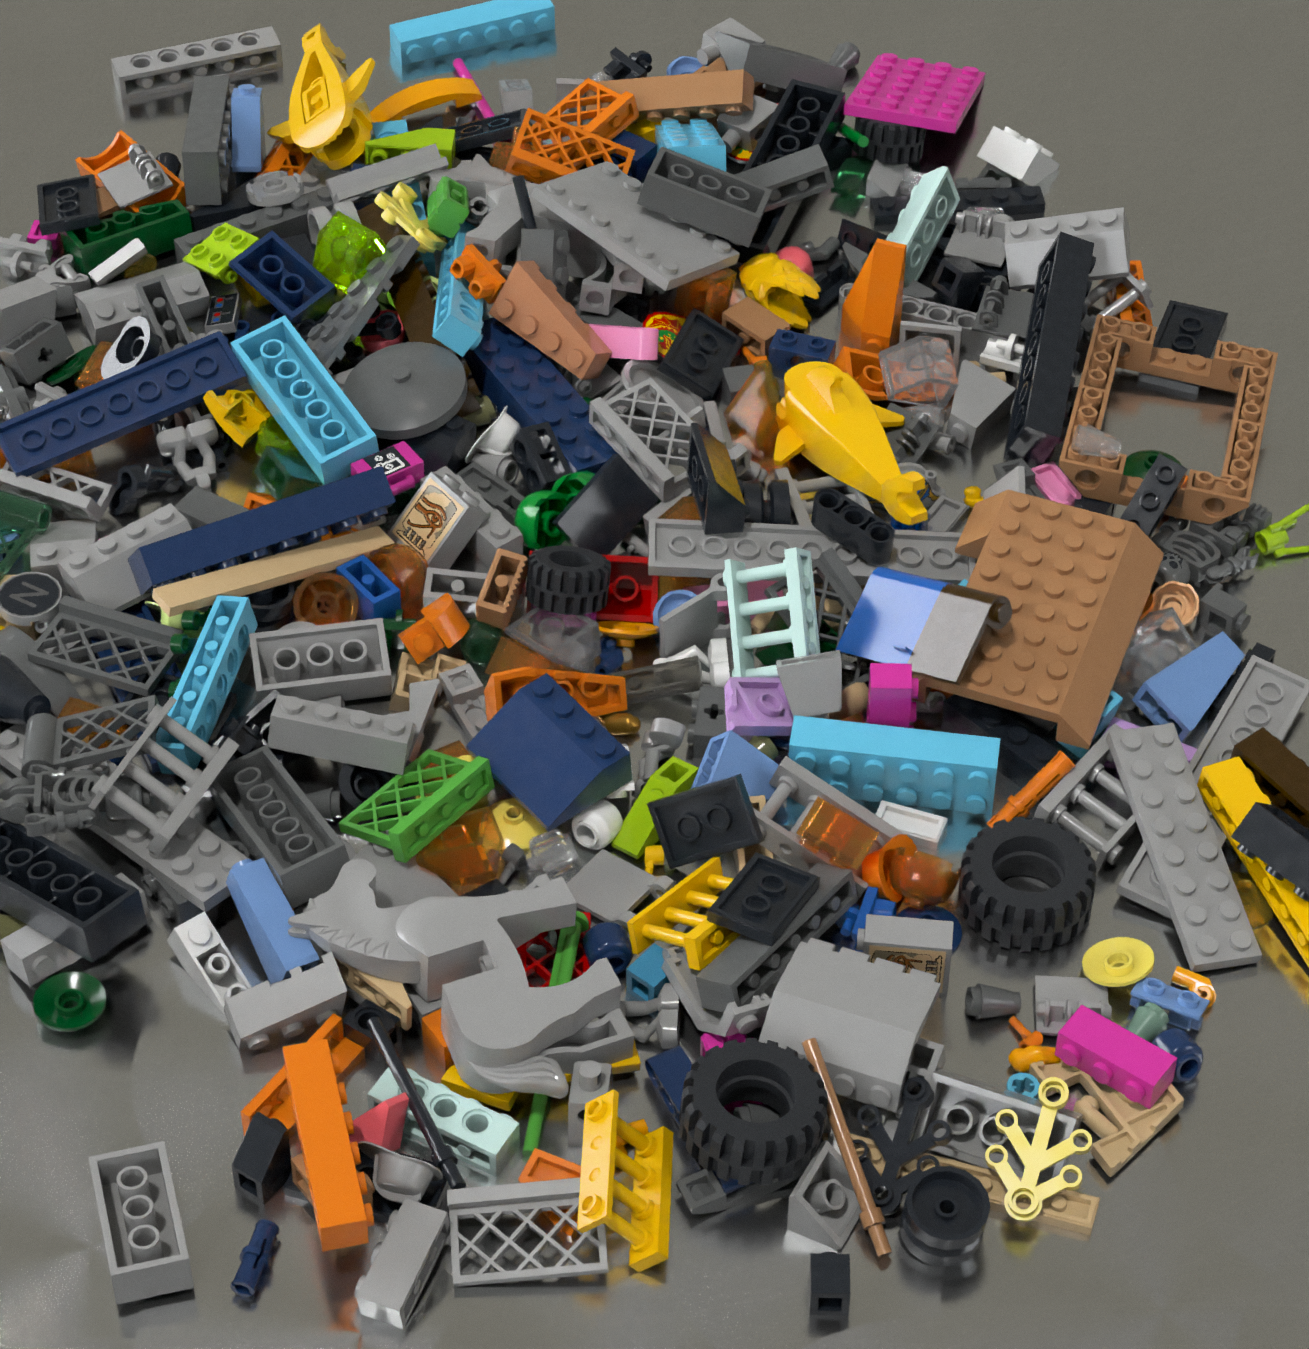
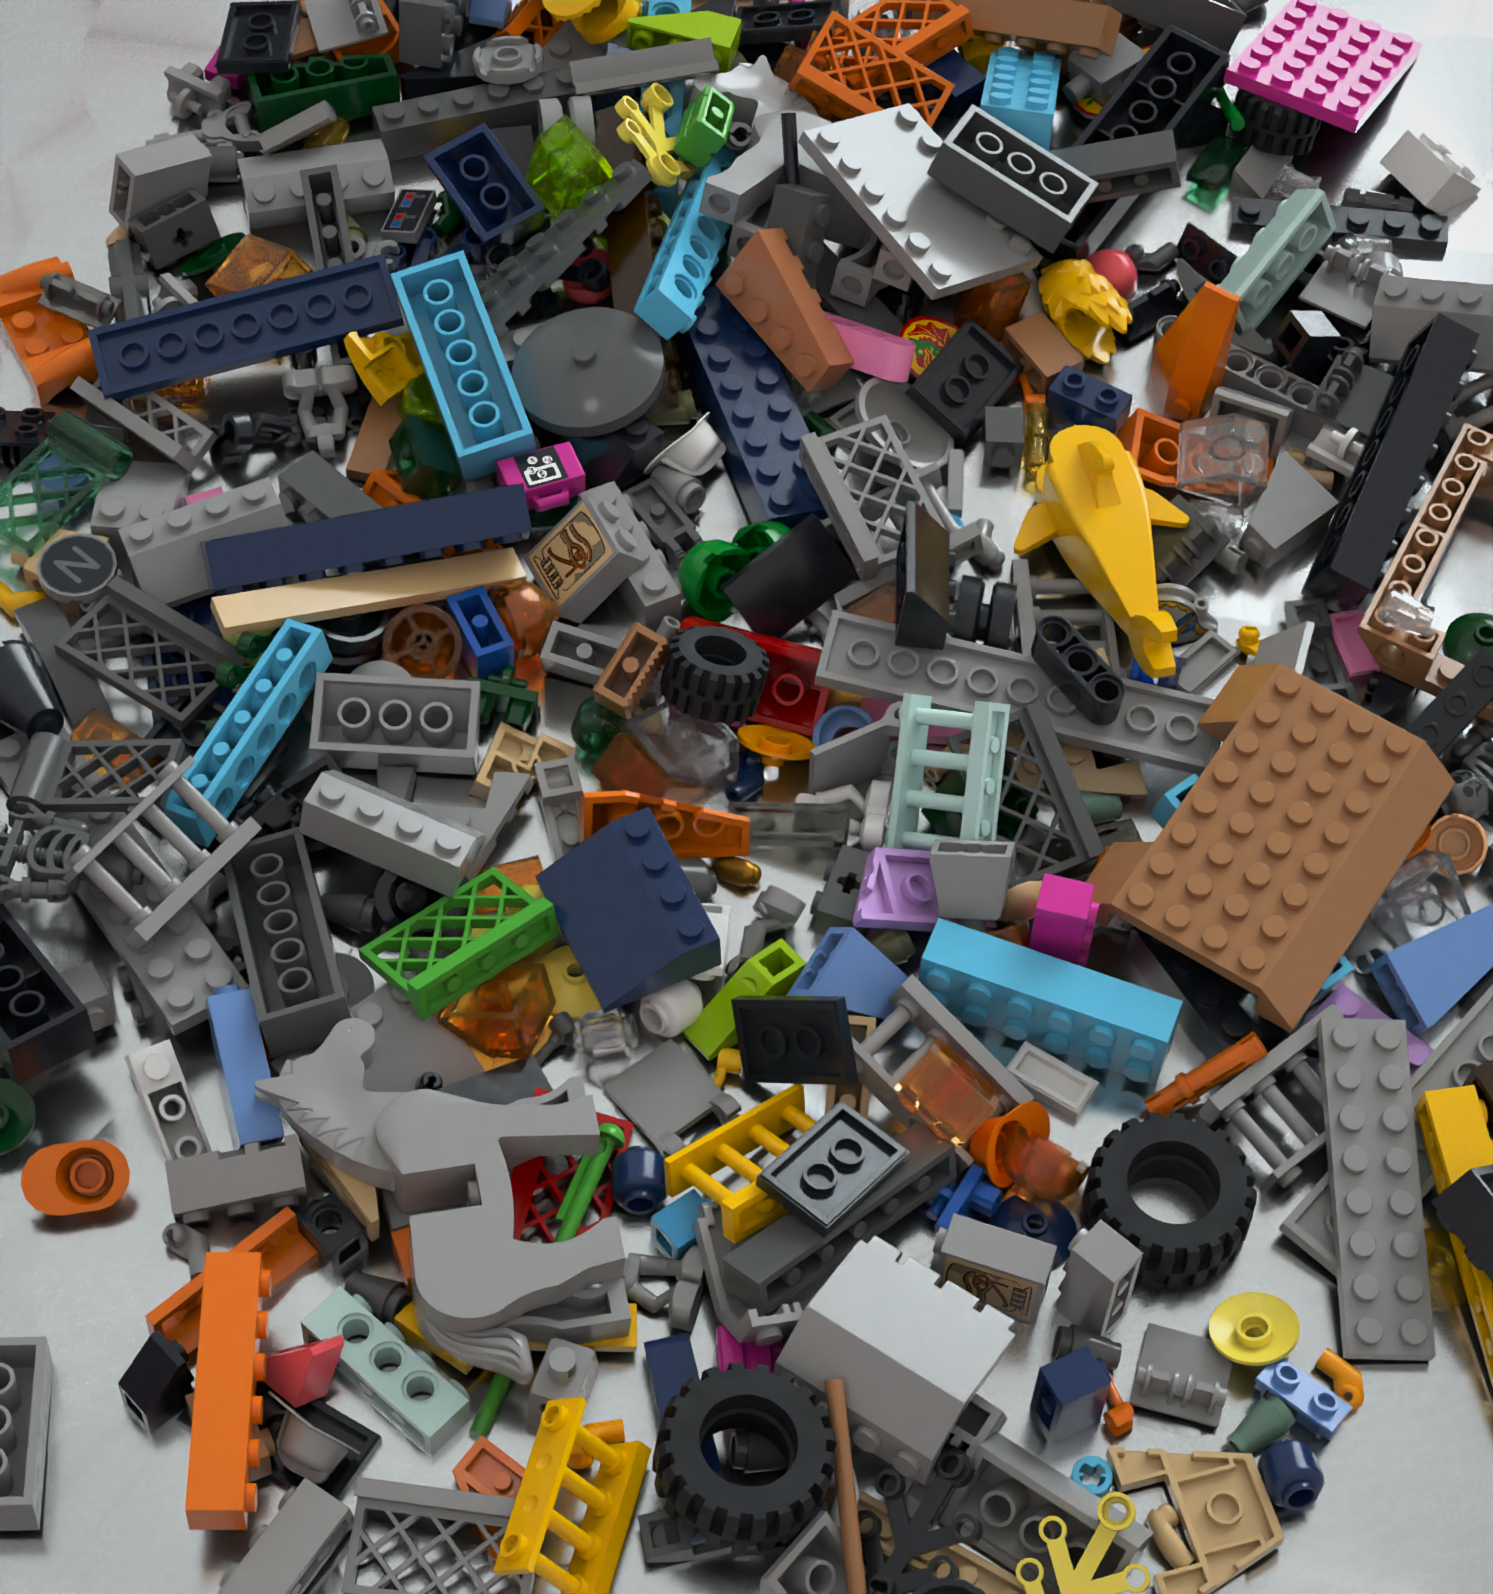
camera: 10 degrees right, 10 degrees up
black piece [101,316,162,379] -> none
lime hinge [182,223,260,284] -> none
dark blue pin [230,1219,280,1297] -> none
black bar [367,1016,466,1189] -> none
orange brick [398,592,470,664] -> none
orange hips [450,244,506,305] -> none
black brick [509,422,572,494] -> none
clear orange slope [724,365,780,460] -> none
door [836,567,1012,685] -> none
light orange arm [1008,1045,1061,1073] -> none
dark pink brick [1055,1005,1177,1109] -> none
none -> orange piece [21,1139,130,1216]
none -> light grey arm [162,1223,210,1280]
none -> dark grey cone [344,1270,413,1324]
none -> medium nougat tile [346,389,414,481]
none -> dark green arm [432,191,465,239]
none -> dark blue brick [1030,1345,1111,1444]
none -> light grey brick [1057,1219,1143,1337]

